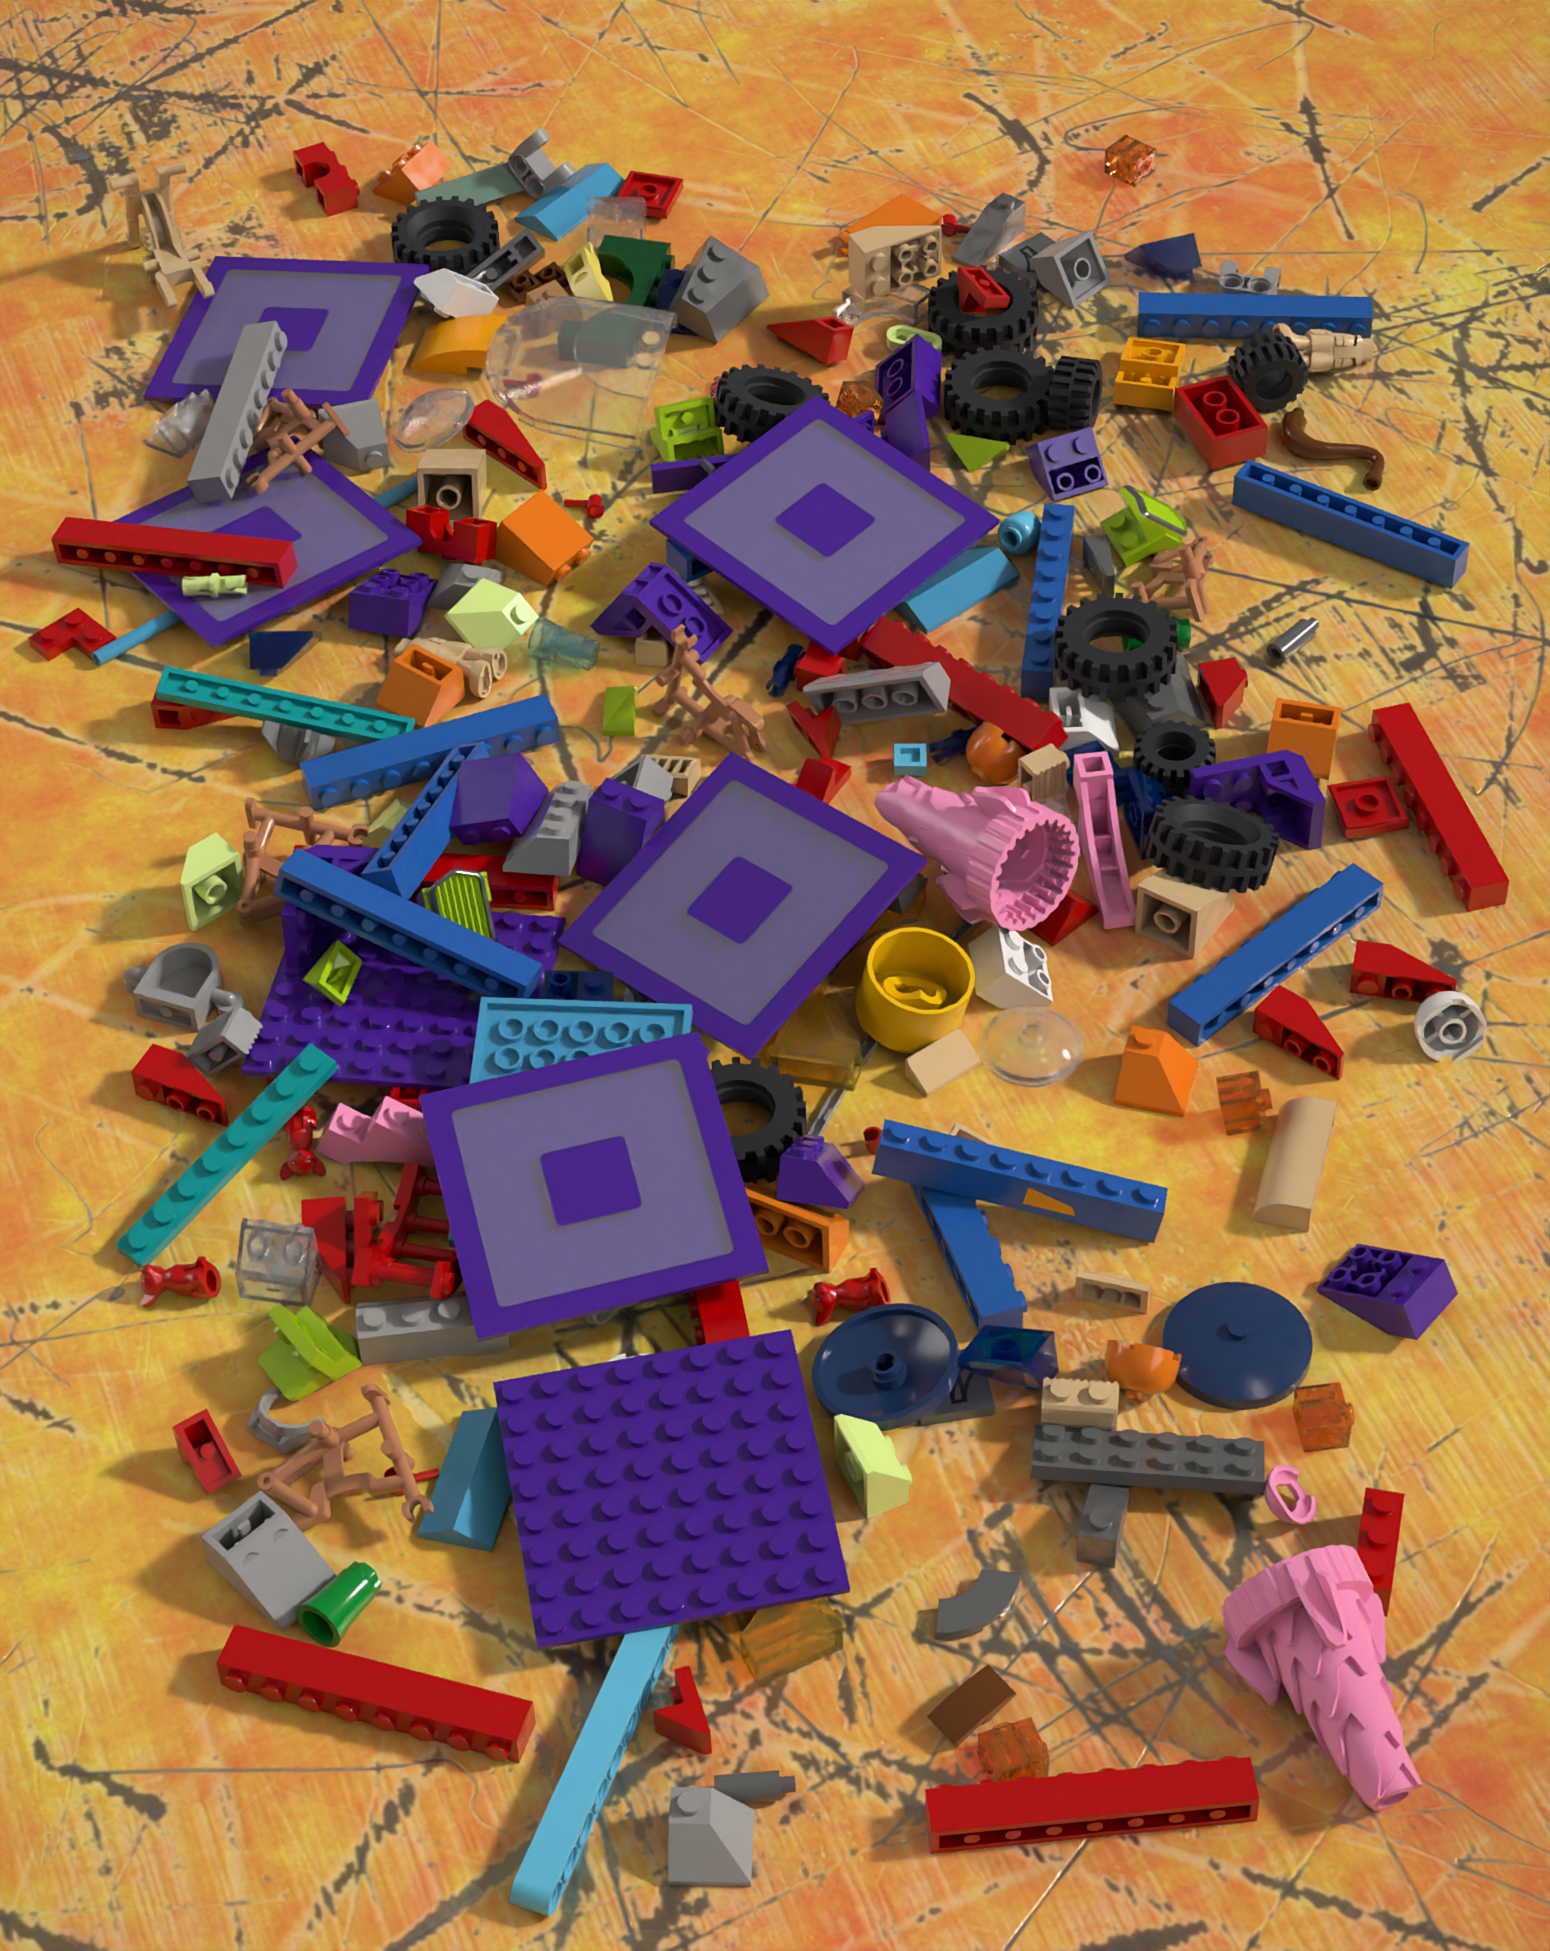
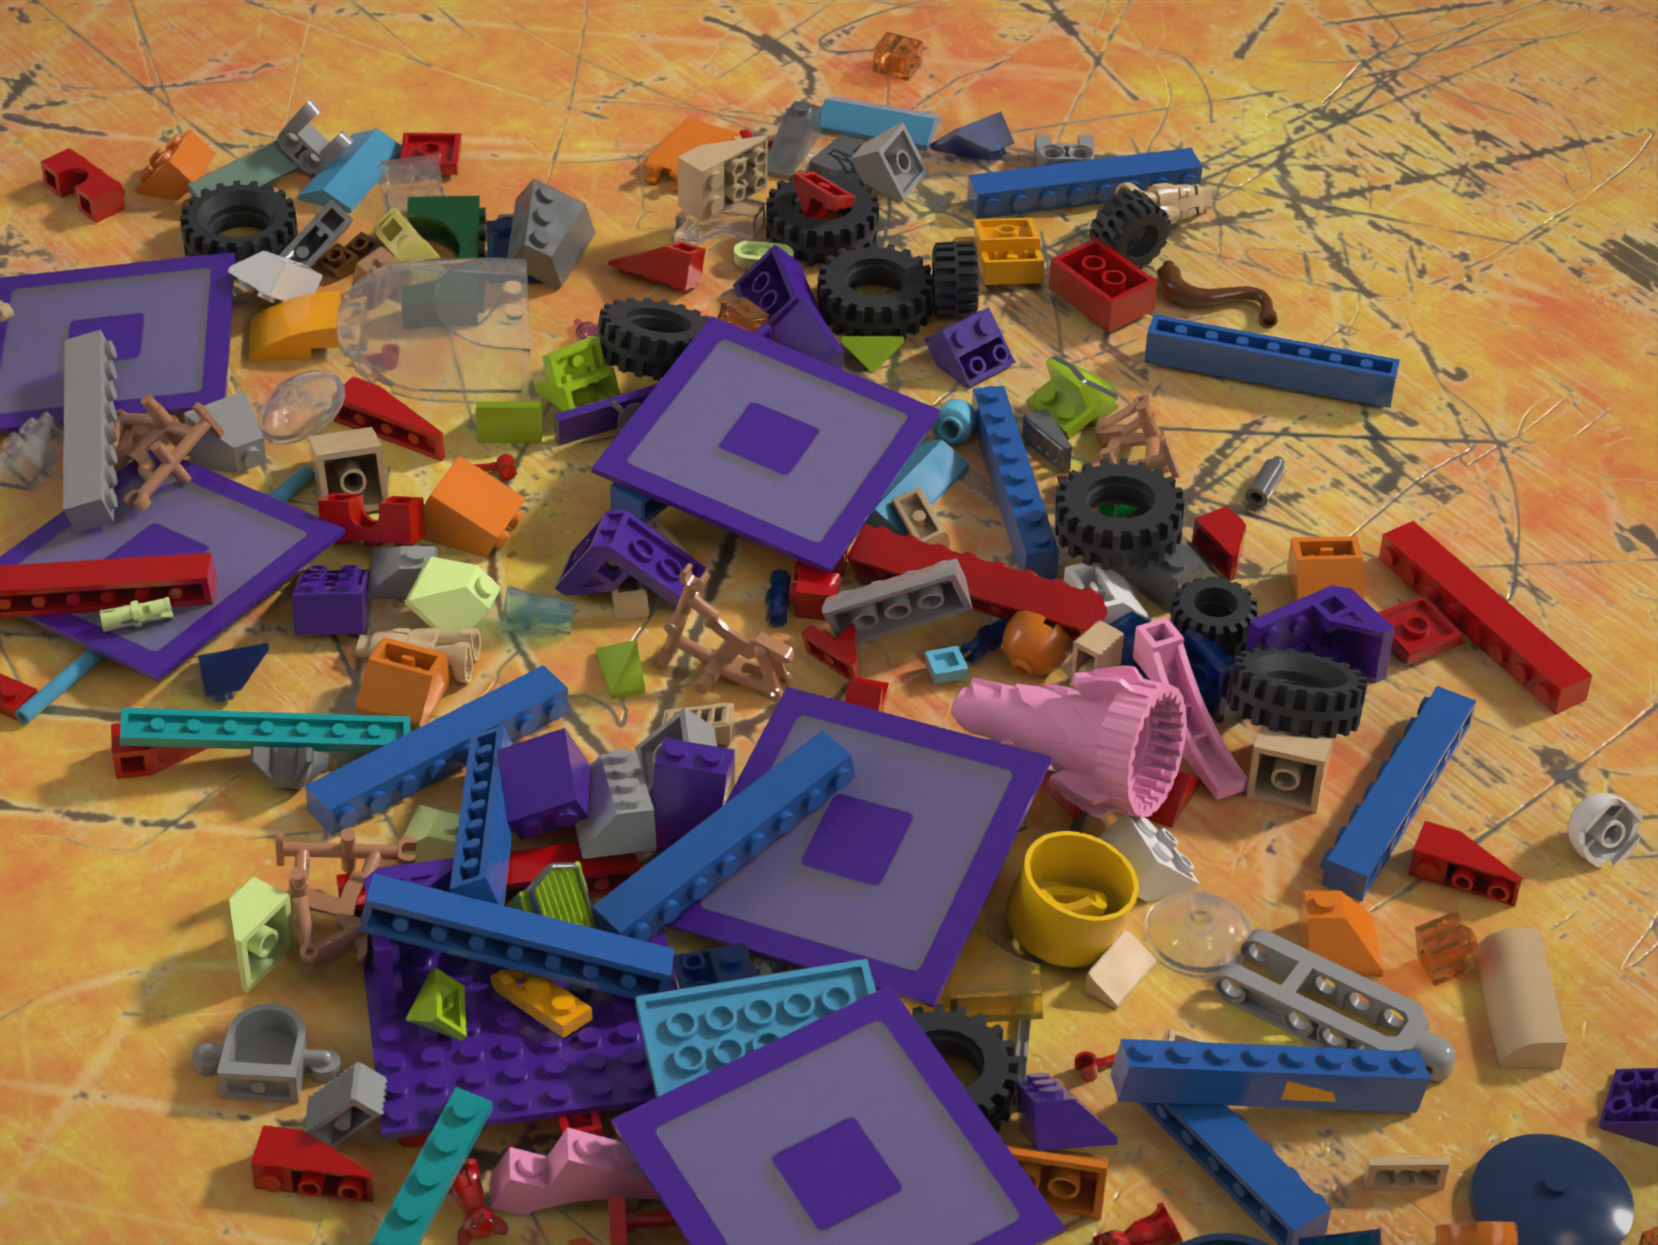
camera: 20 degrees left, 5 degrees down
red slope [1349,940,1457,1003] -> none
none -> lime slope [476,401,543,443]
none -> light orange plate [491,969,592,1038]
none -> blue brick [593,730,856,942]
none -> dark azure slope [821,96,941,151]
none -> tan slope [891,486,951,547]
none -> light grey piece [1213,929,1456,1081]

